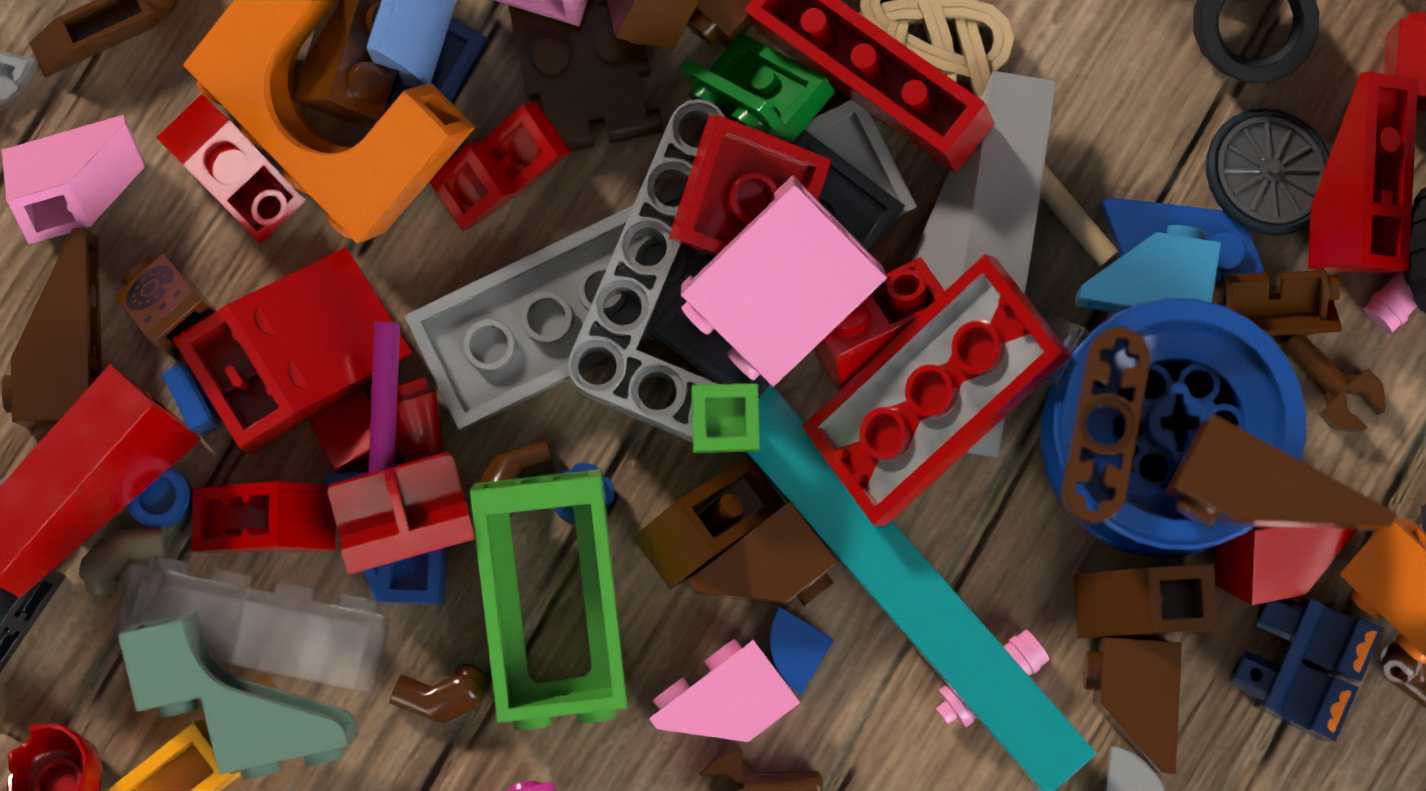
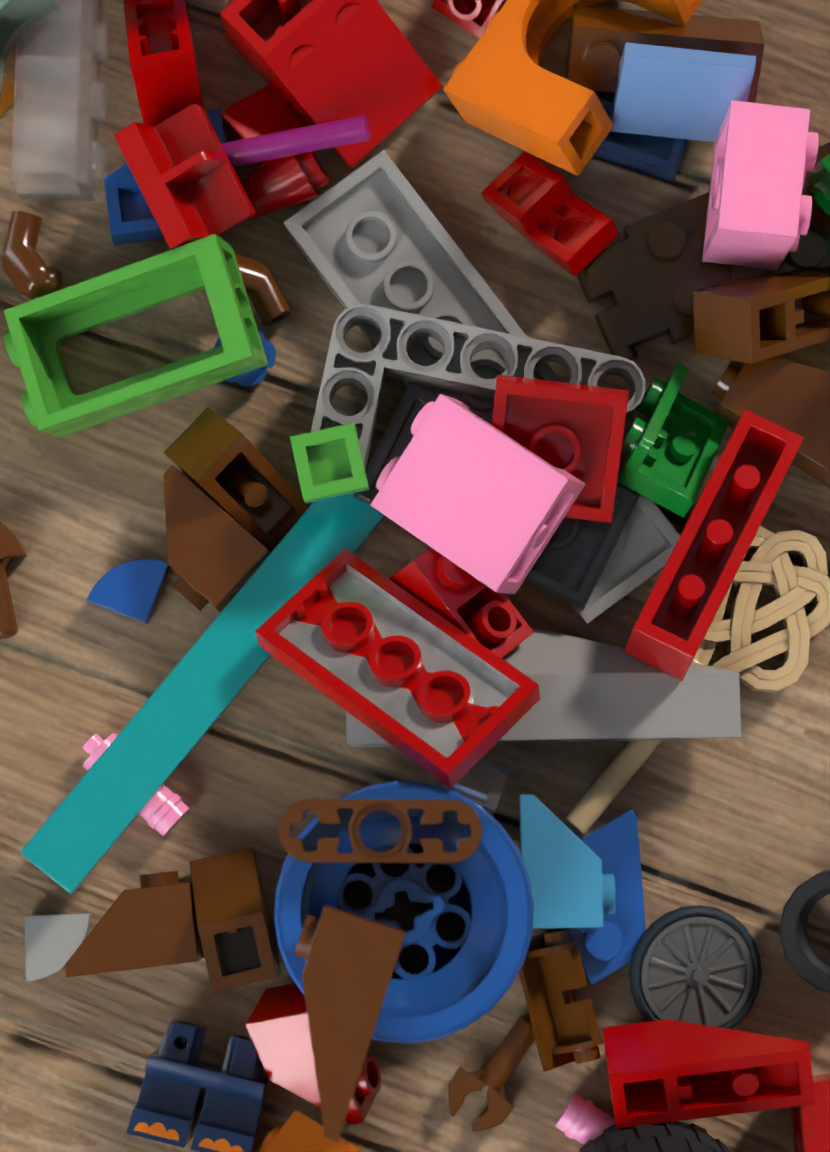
camera: 75 degrees right, 0 degrees up
bright pink slope [649,639,800,742] -> none

